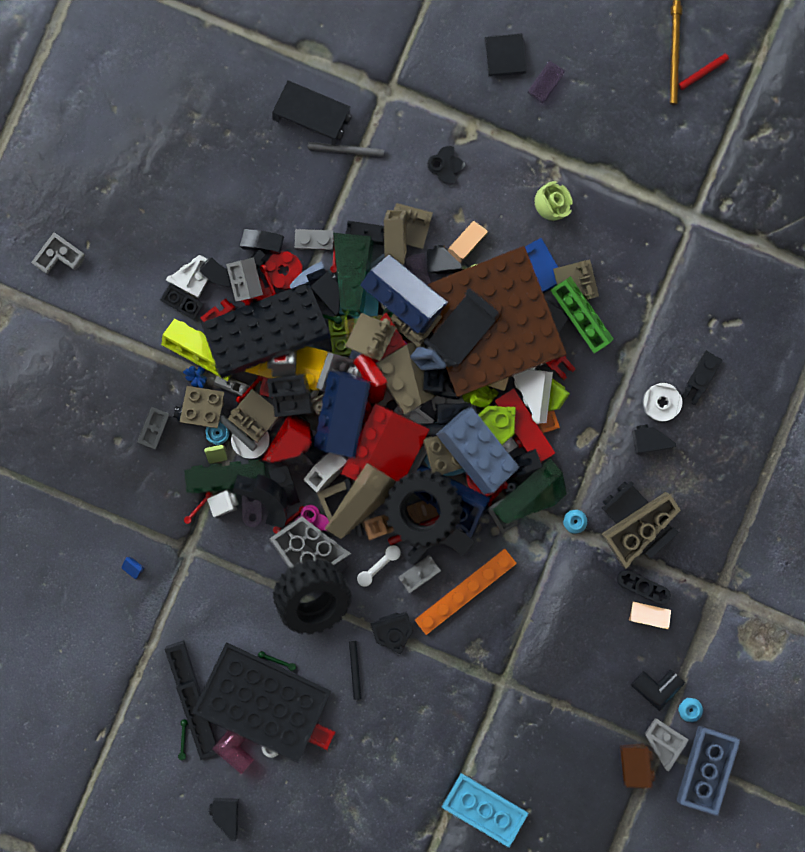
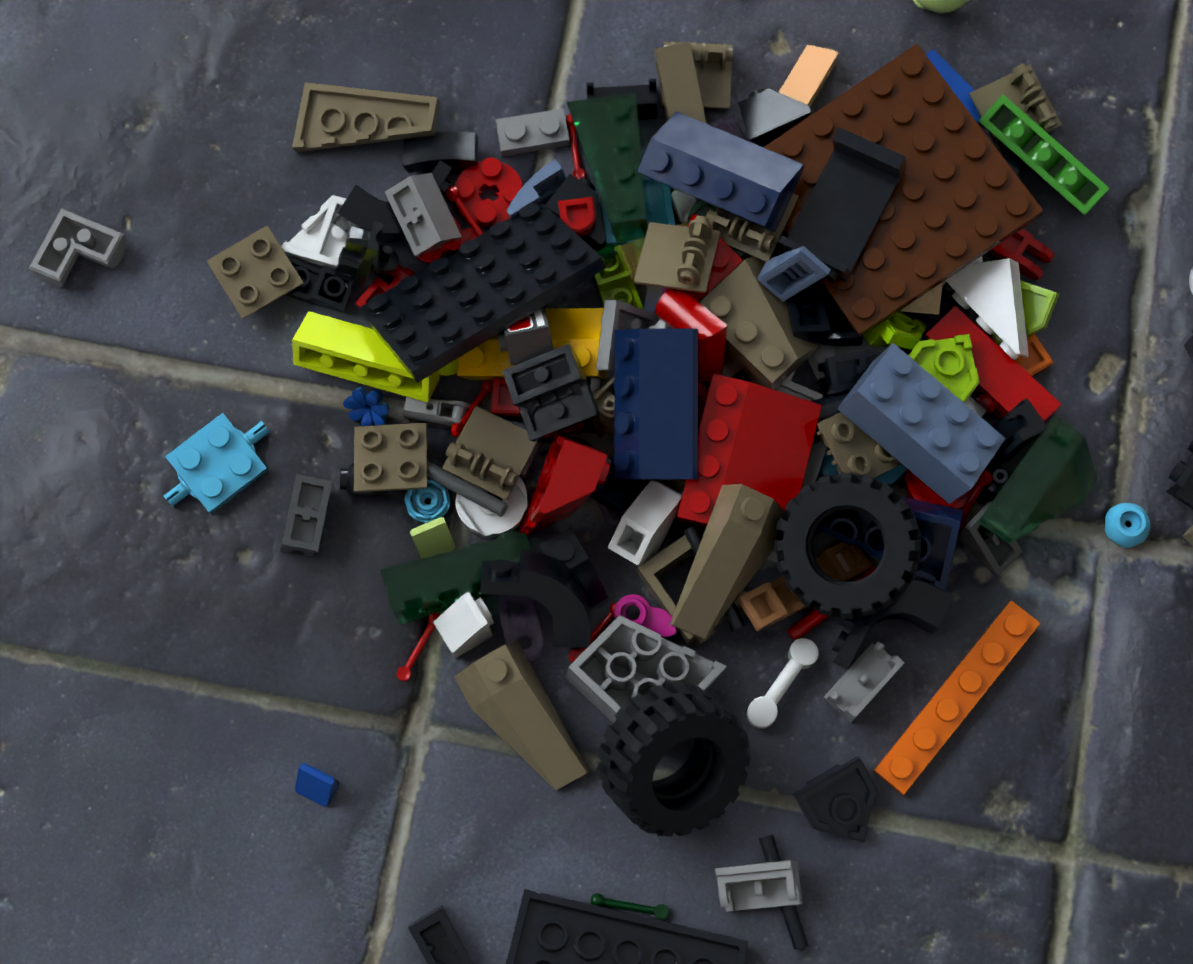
camera: 10 degrees left, 10 degrees down
none -> medium azure plate [163,413,271,514]
none -> dark tan hinge [206,225,304,320]
none -> dark tan wing [292,82,441,152]
none -> black hips [336,221,399,289]
none -> dark tan wedge [454,641,589,790]
none -> red tile [558,196,596,236]
none -> light grey hinge [715,860,802,912]

